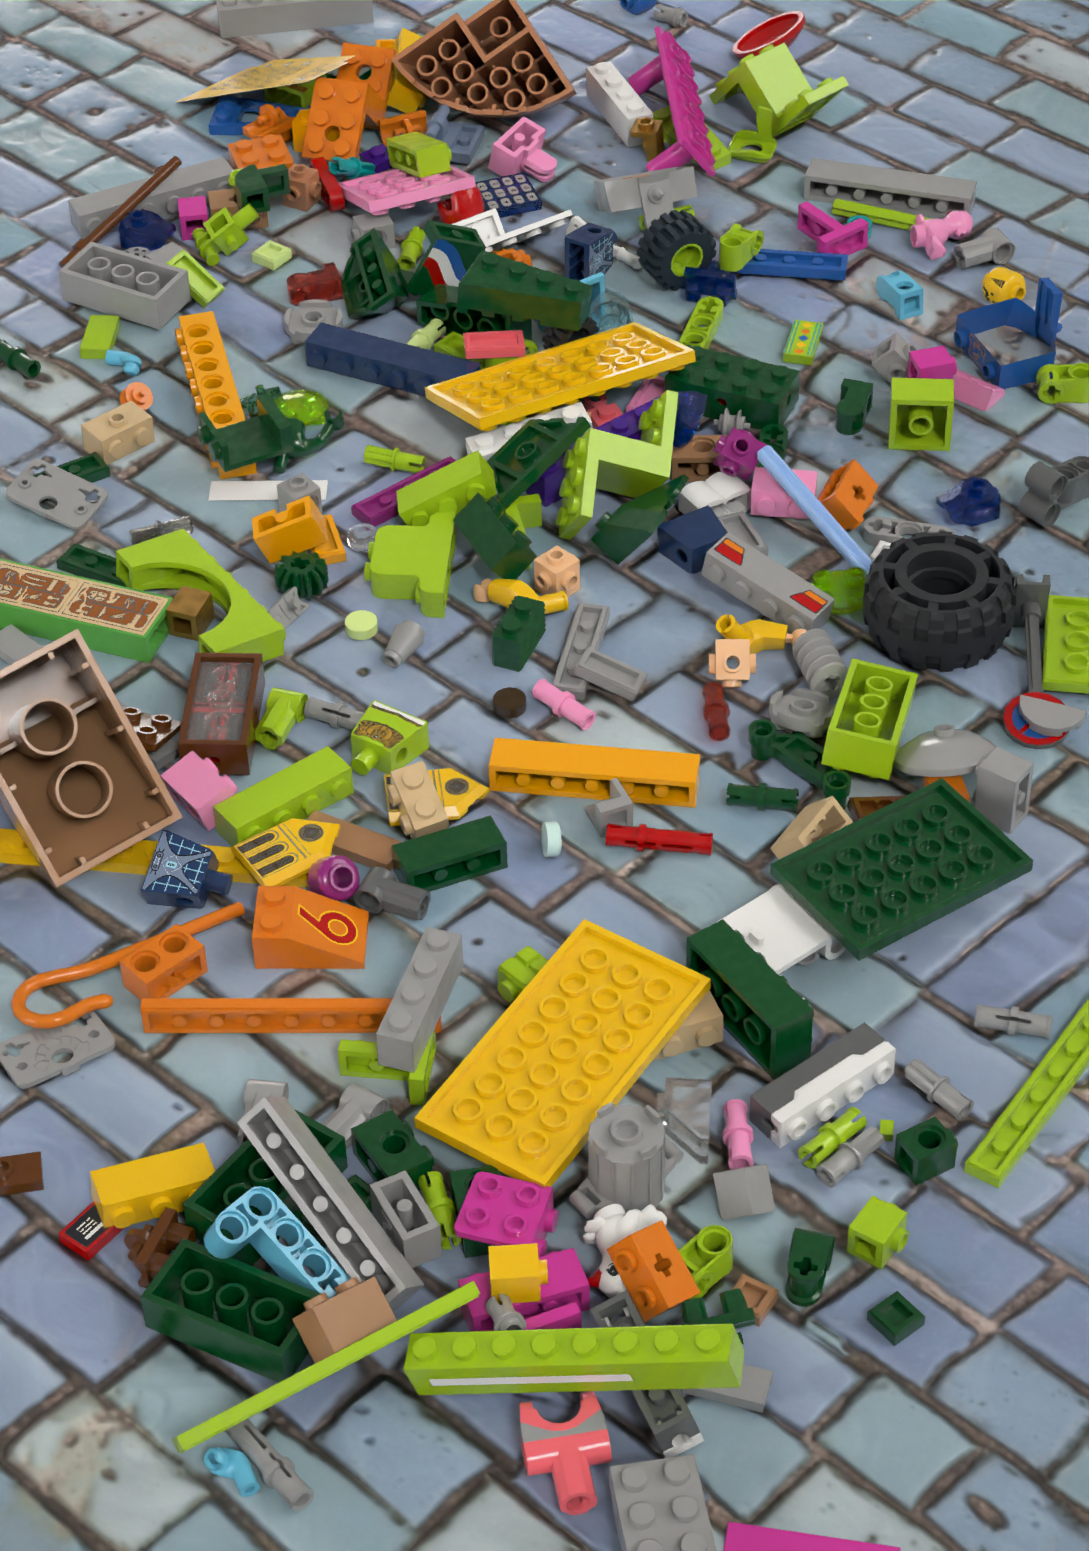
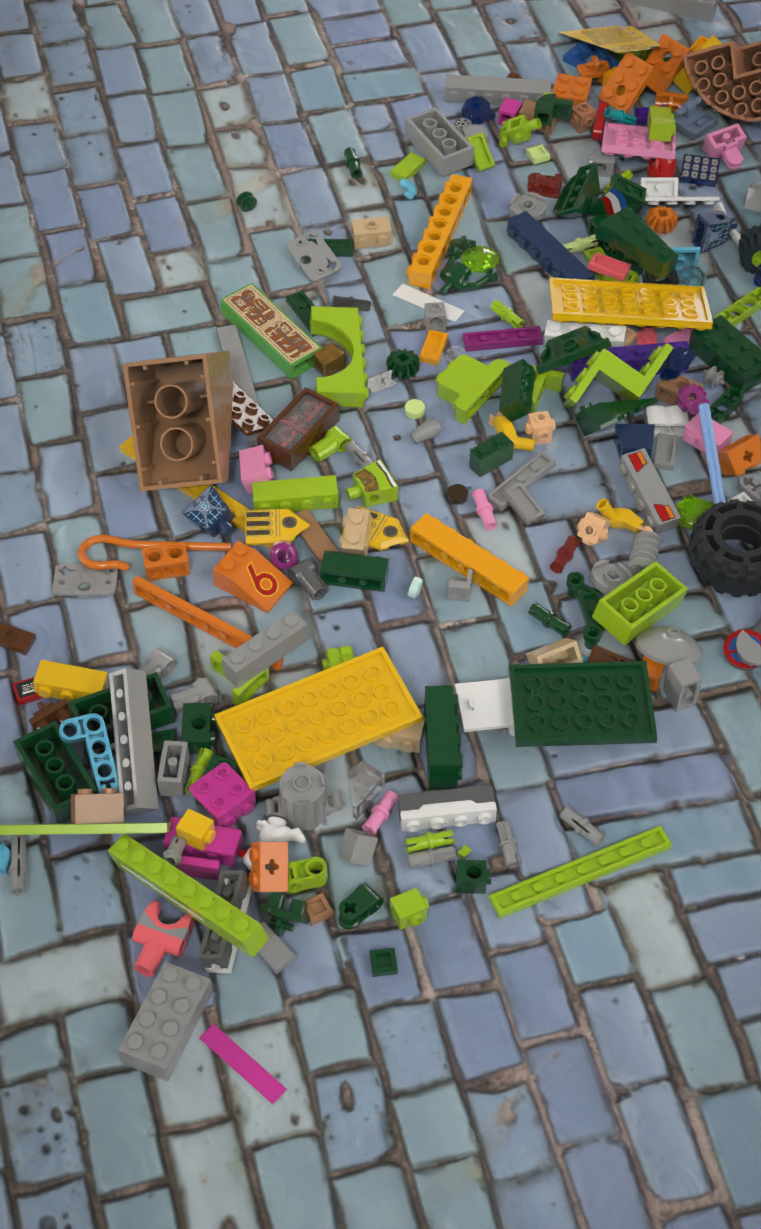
camera: 30 degrees right, 10 degrees up
reddish brown bar [59,156,182,268] -> none
orange wheel [119,382,153,411] -> none
dark green panel [197,393,294,472] -> none
light orange brick [252,495,328,564] -> none
lime brick [396,450,497,526] -> none
red pin [605,823,713,856] -> none

